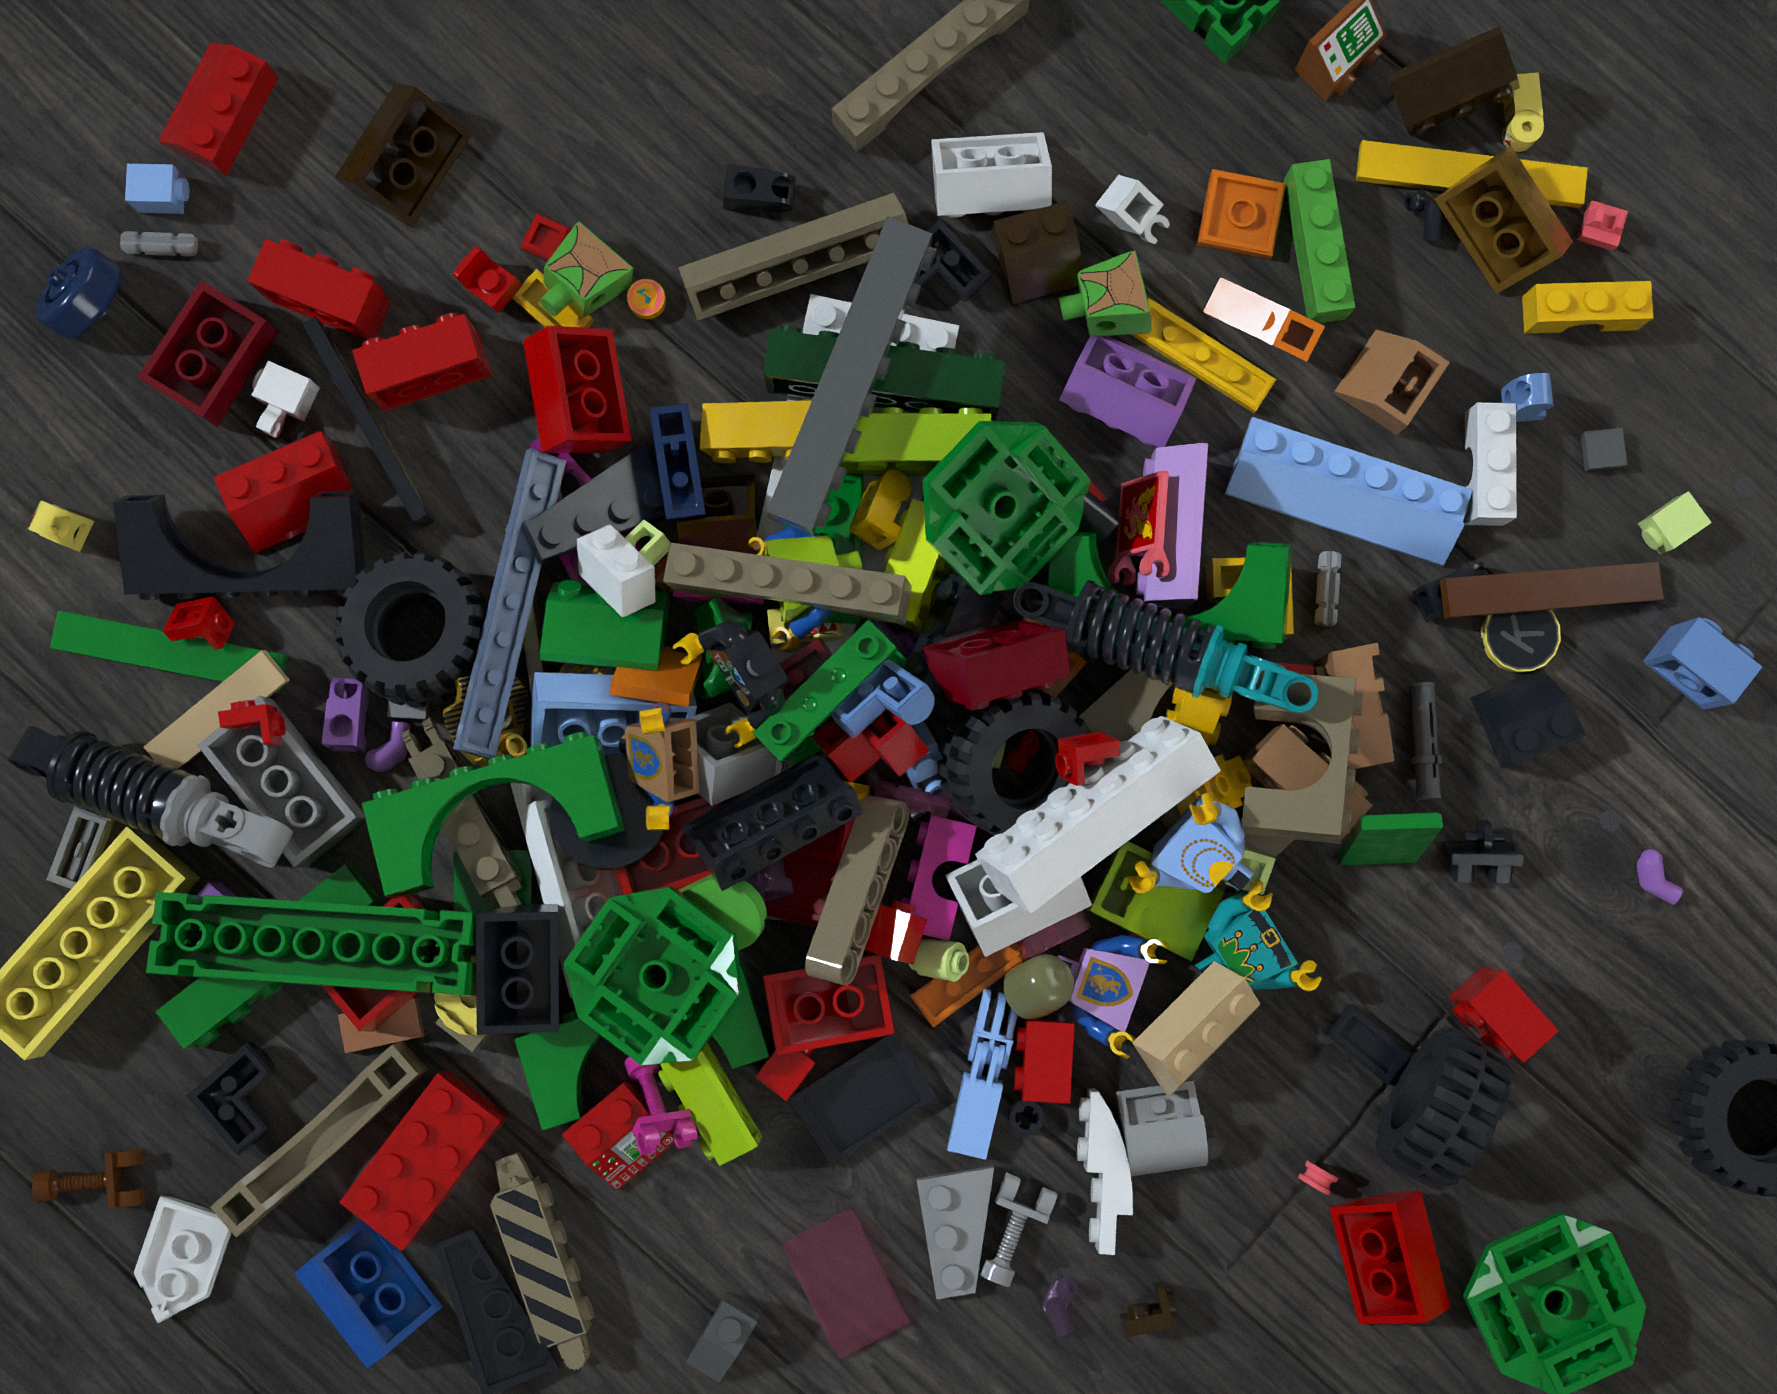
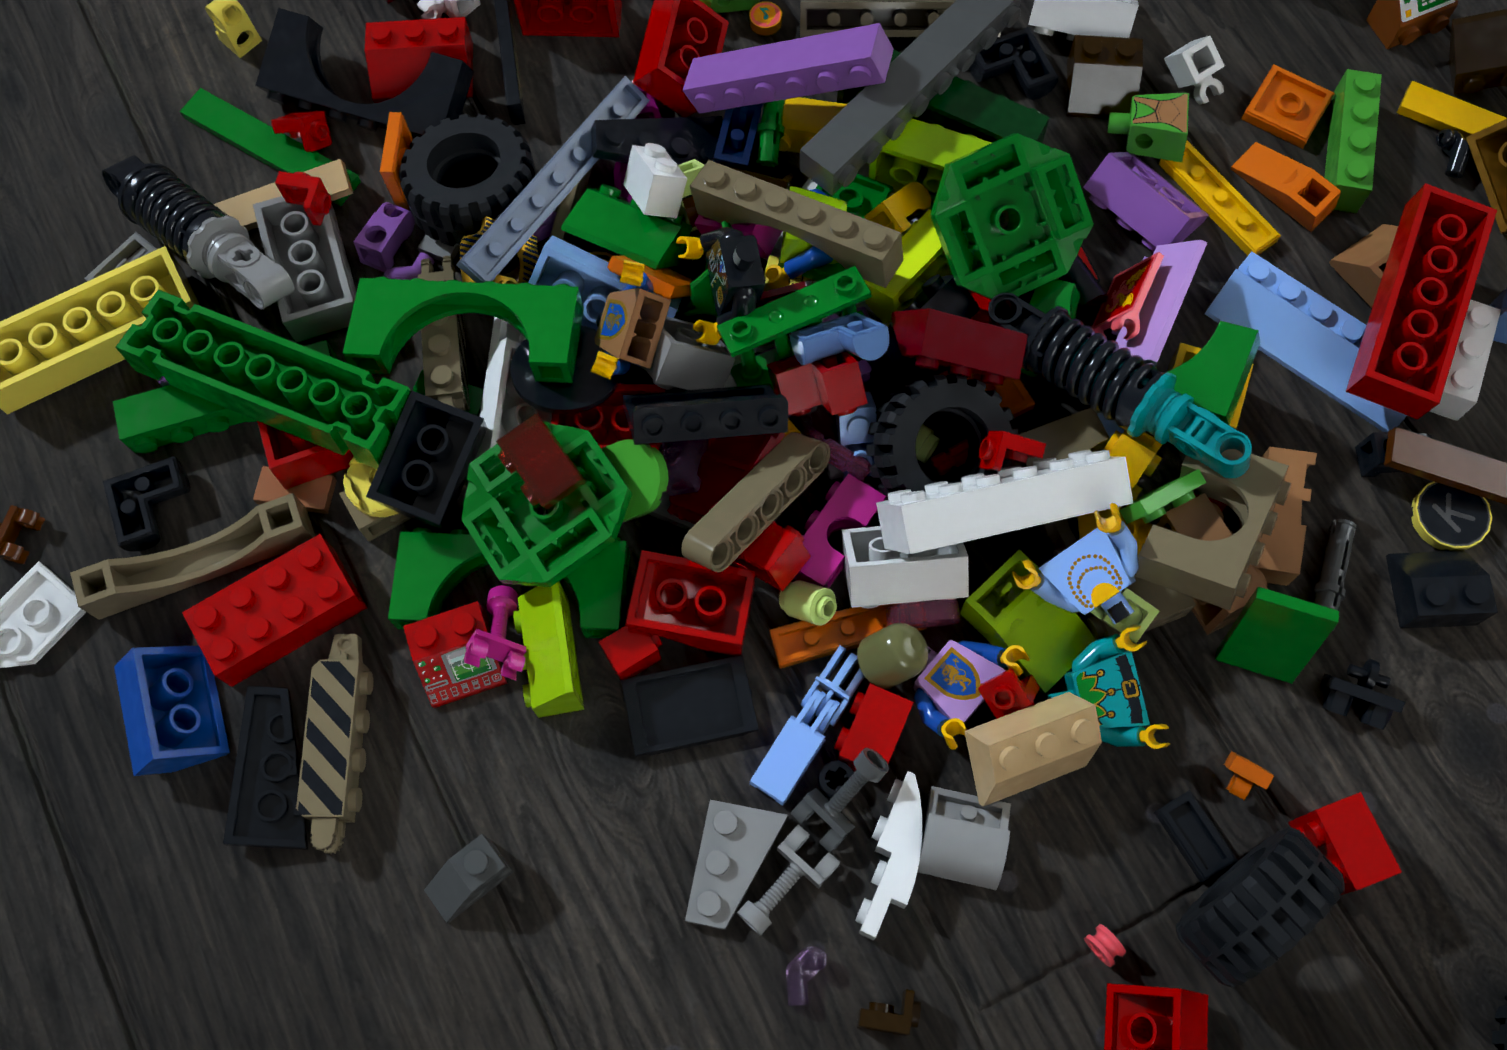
camera: 25 degrees right, 15 degrees down
clear pink piece [782,1207,910,1359] -> none
light grey axle [1315,551,1341,627] -> none
none -> orange tile [380,112,413,210]
none -> clear red brick [496,413,586,509]
none -> medium lavender brick [683,23,894,114]
none -> green pin [756,99,786,168]
none -> dark grey bar [790,748,889,853]
none -> red bracket [978,669,1040,719]
none -> bright green plate [1119,469,1207,524]
none -> orange tile [1224,751,1274,800]
none -> red brick [1346,183,1497,419]

